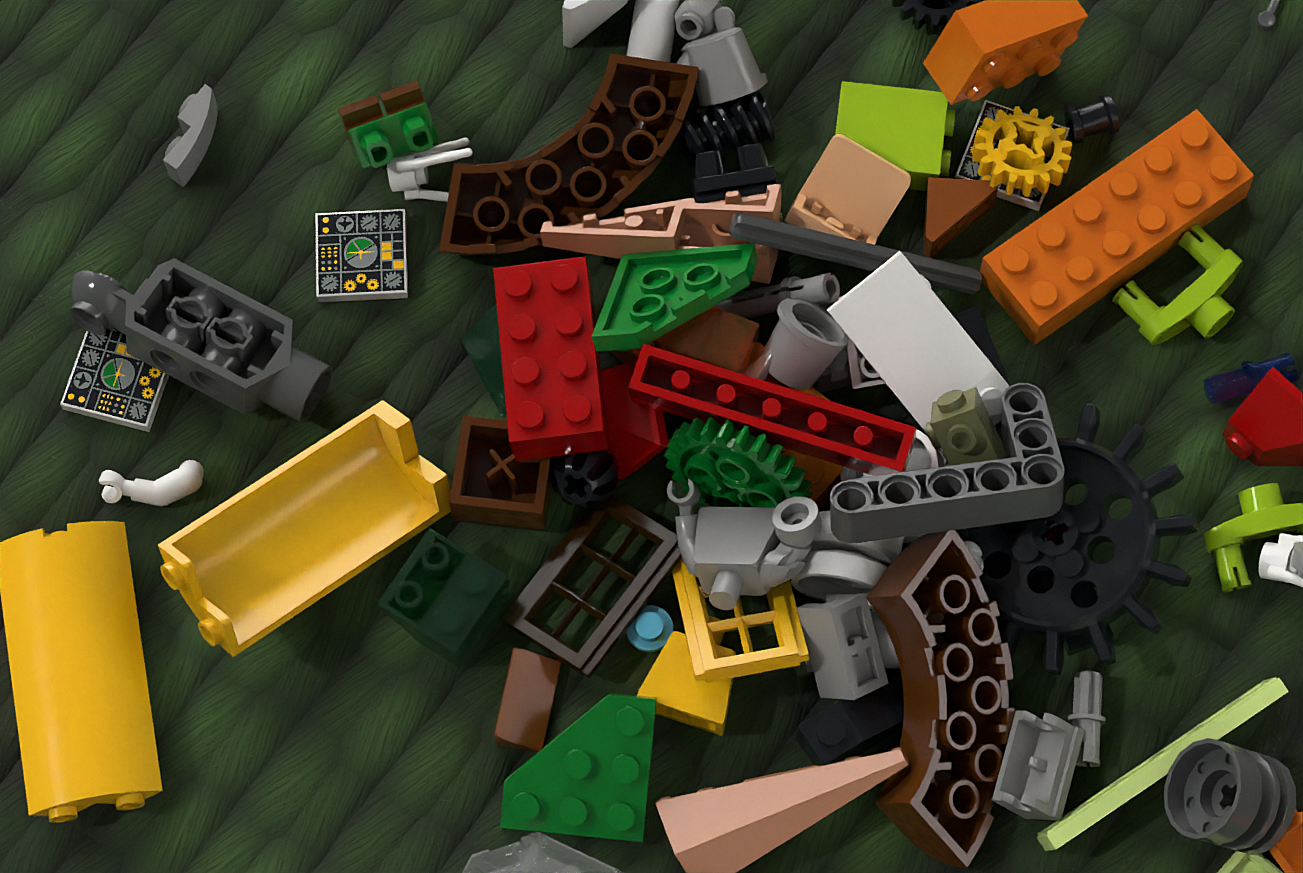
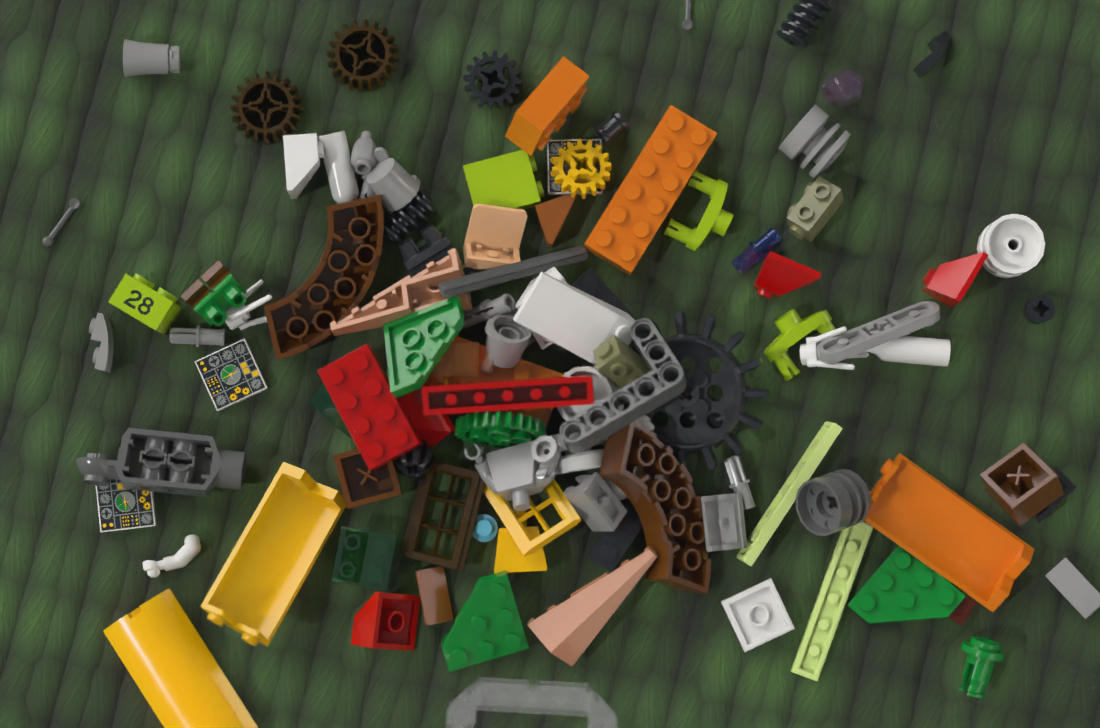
camera: 30 degrees left, 15 degrees up
none -> lime brick [108,273,182,335]
none -> light grey axle [169,325,225,347]
none -> red slope [351,592,420,651]

